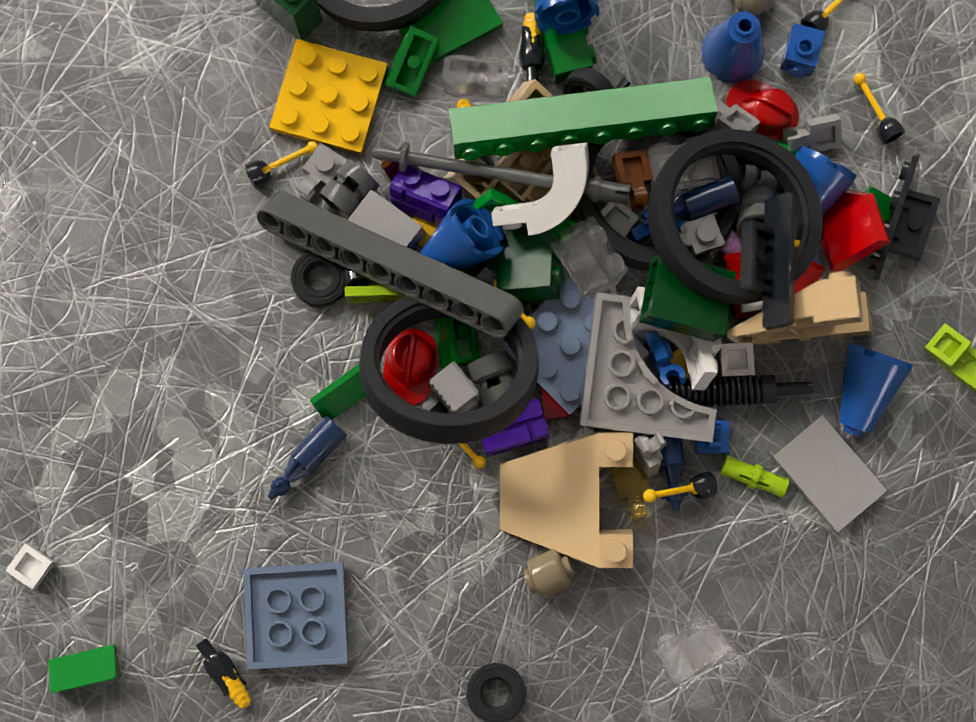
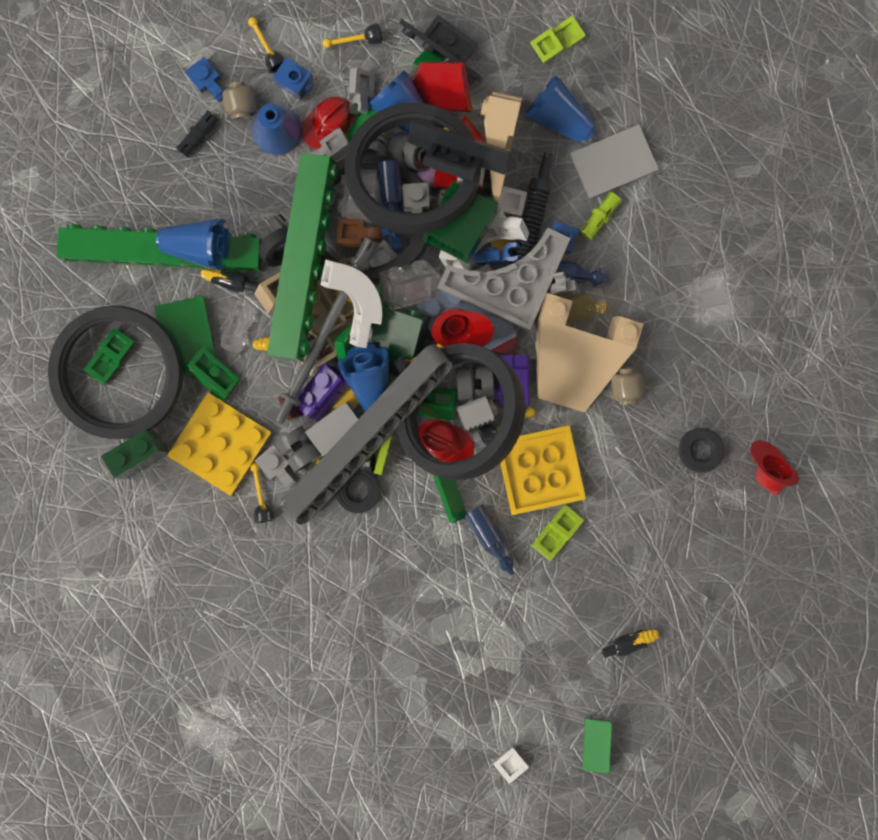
camera: 70 degrees left, 5 degrees up
sand blue plate [243,562,349,670] -> none
hinge [643,472,718,503] -> none
none -> red piece [432,307,494,347]
none -> yellow plate [500,425,586,515]
none -> lime slope [531,504,584,561]

